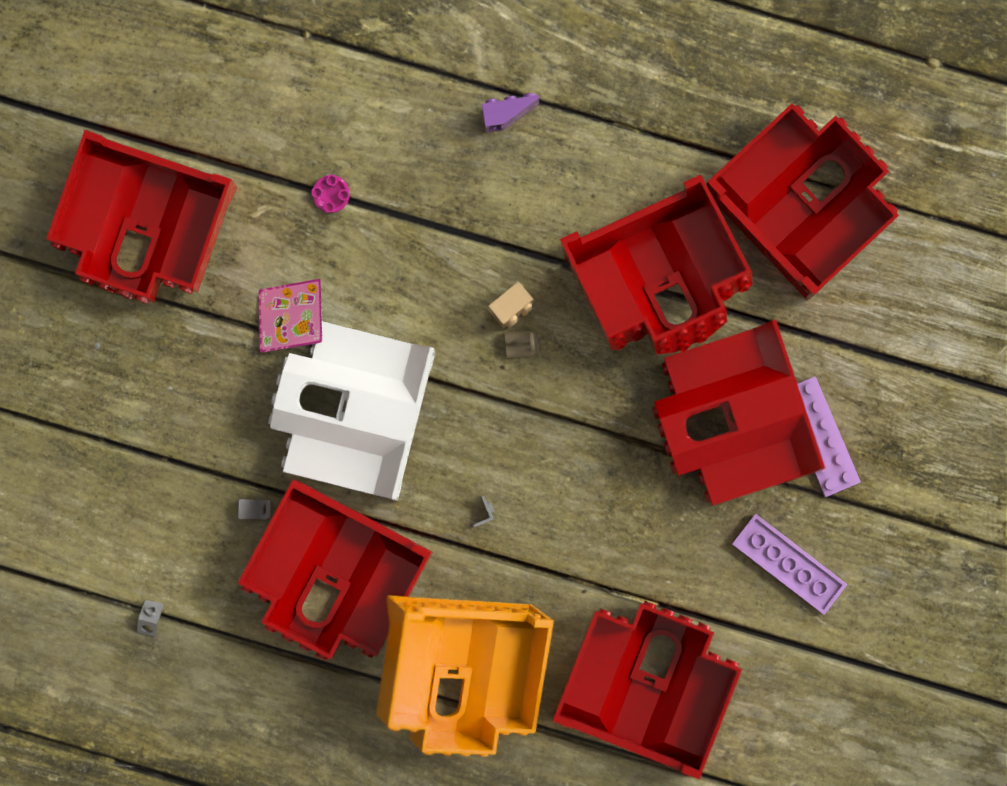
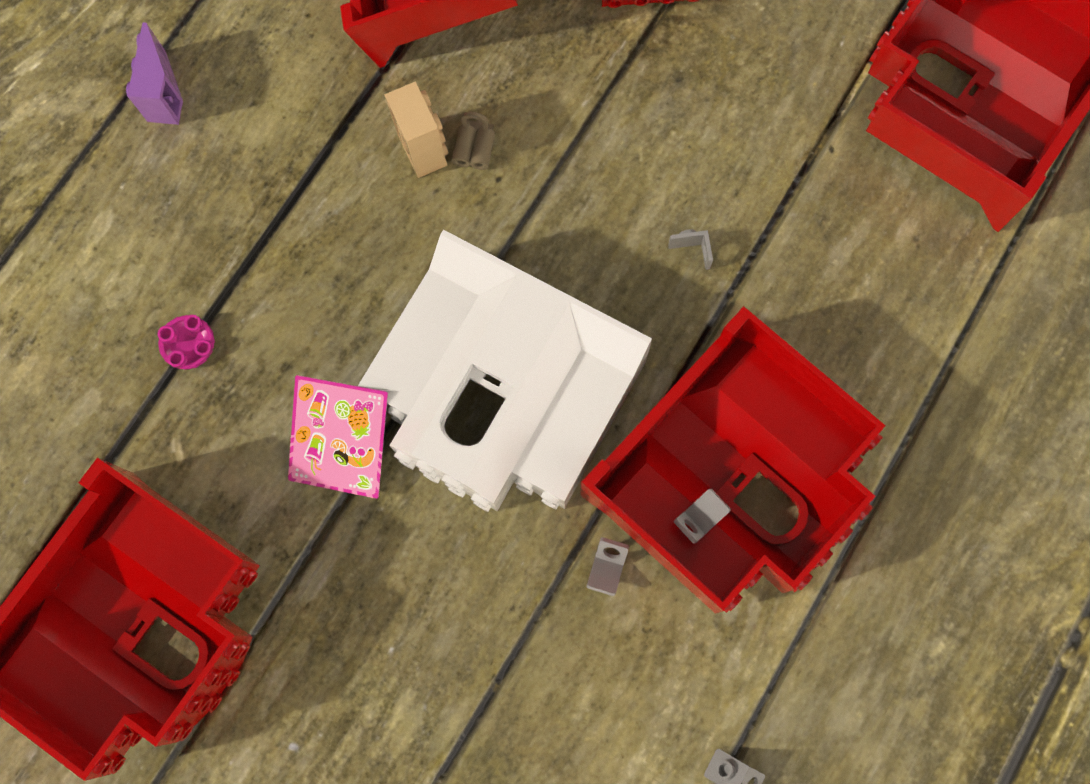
camera: 70 degrees left, 10 degrees down
light orange panel [376,596,554,757] -> none
none -> light grey bracket [674,489,730,544]

